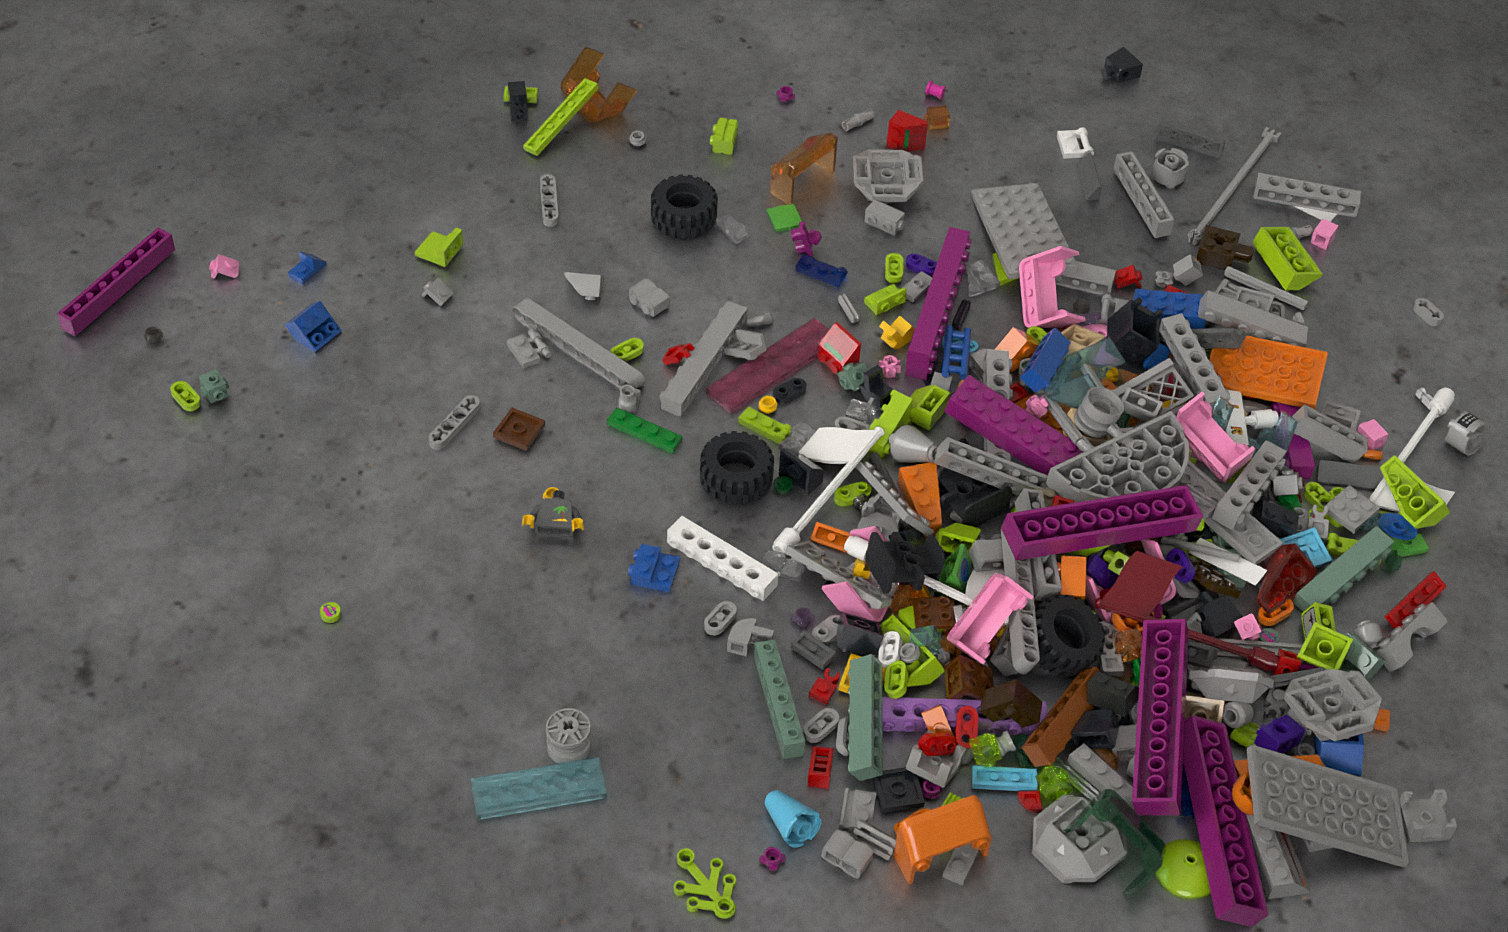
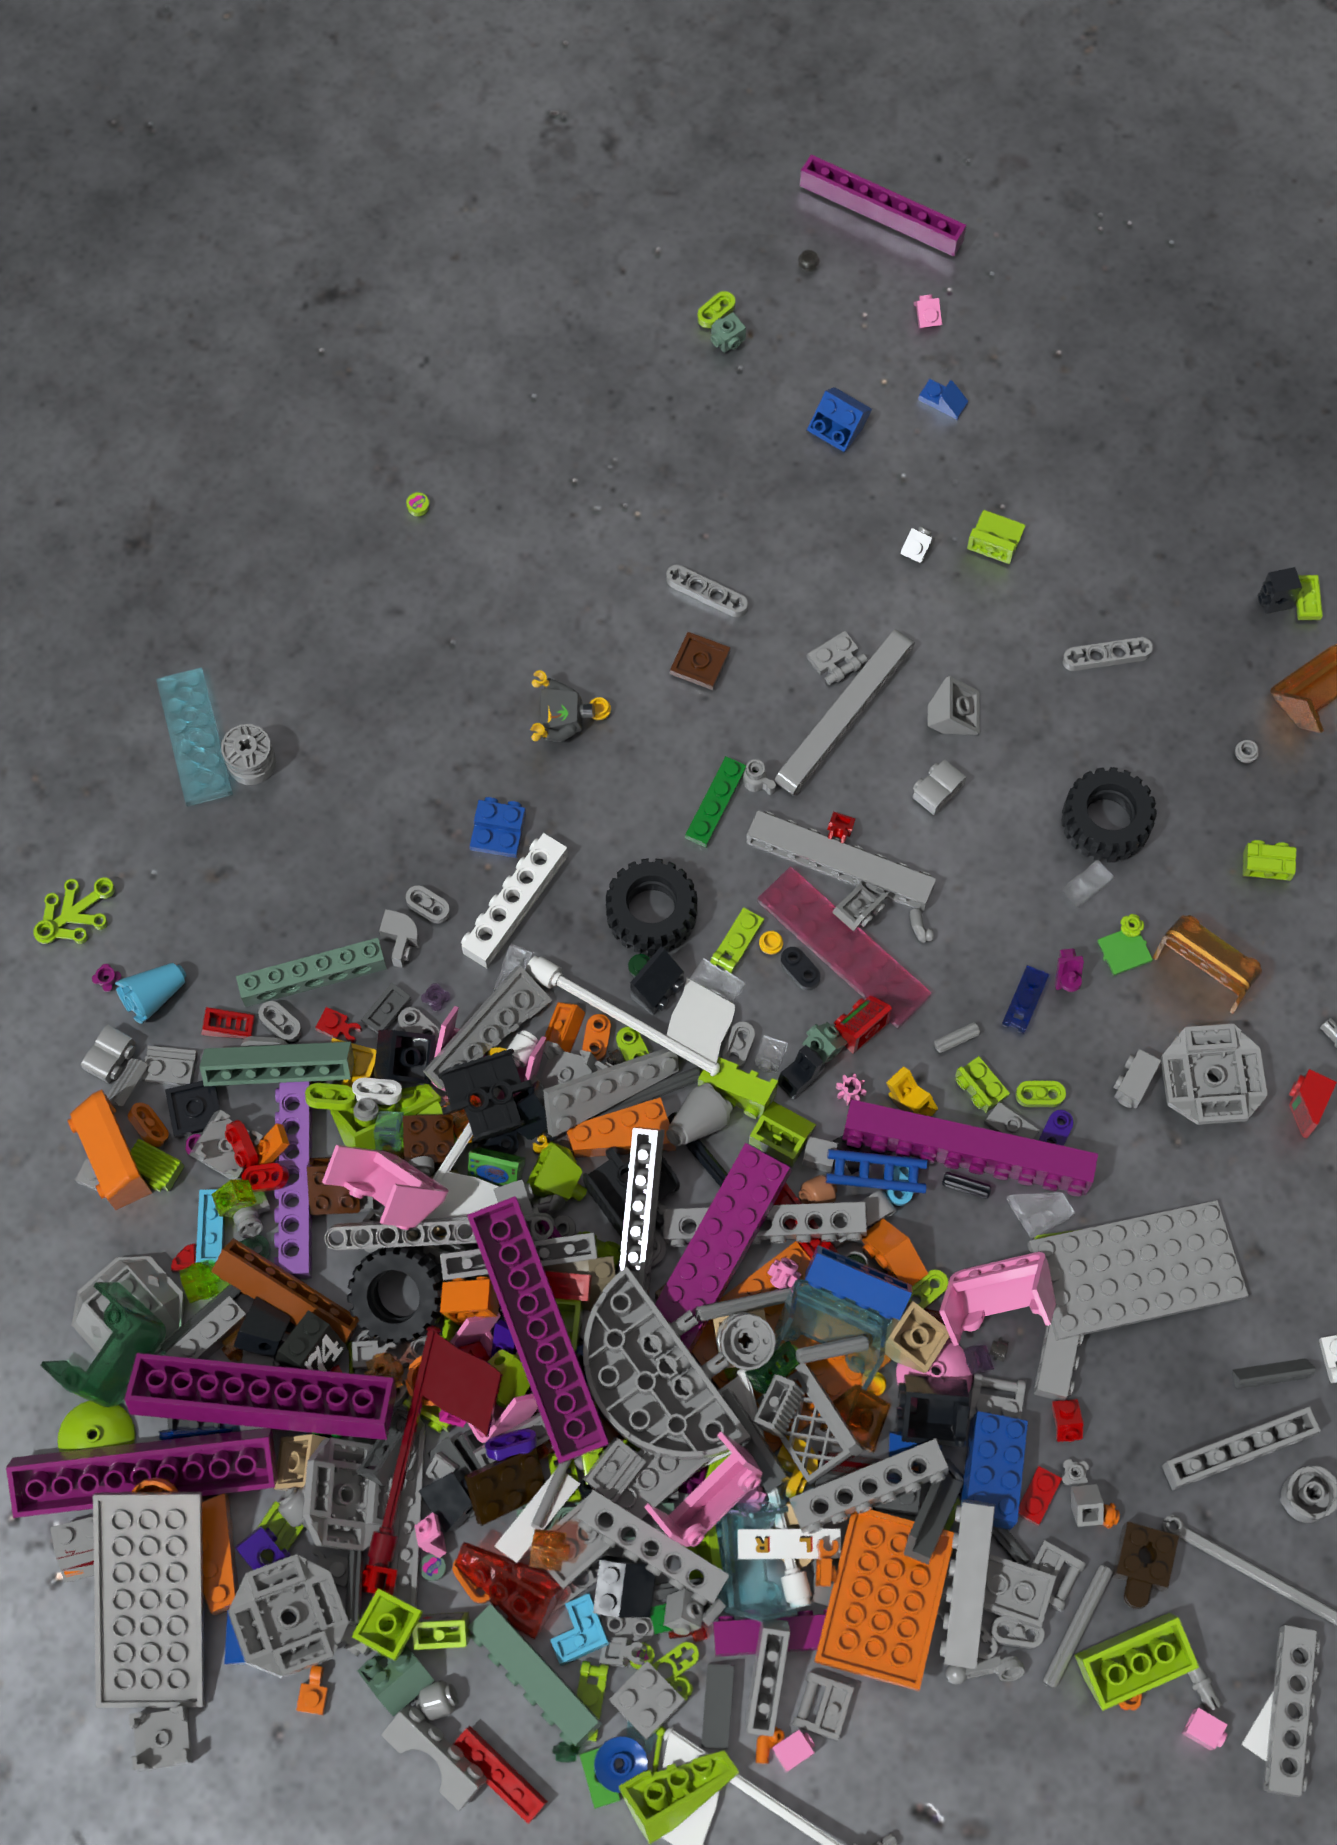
camera: 90 degrees right, 20 degrees up
lime plate [523,78,599,156] -> none
lime plate [610,338,644,362] -> none
dark brown brick [980,679,1043,728] -> none
none -> clear orange brick [529,1529,570,1571]
none -> orange plate [582,1014,611,1062]
none -> orange plate [815,1539,838,1587]
none -> lime plate [1120,914,1144,937]

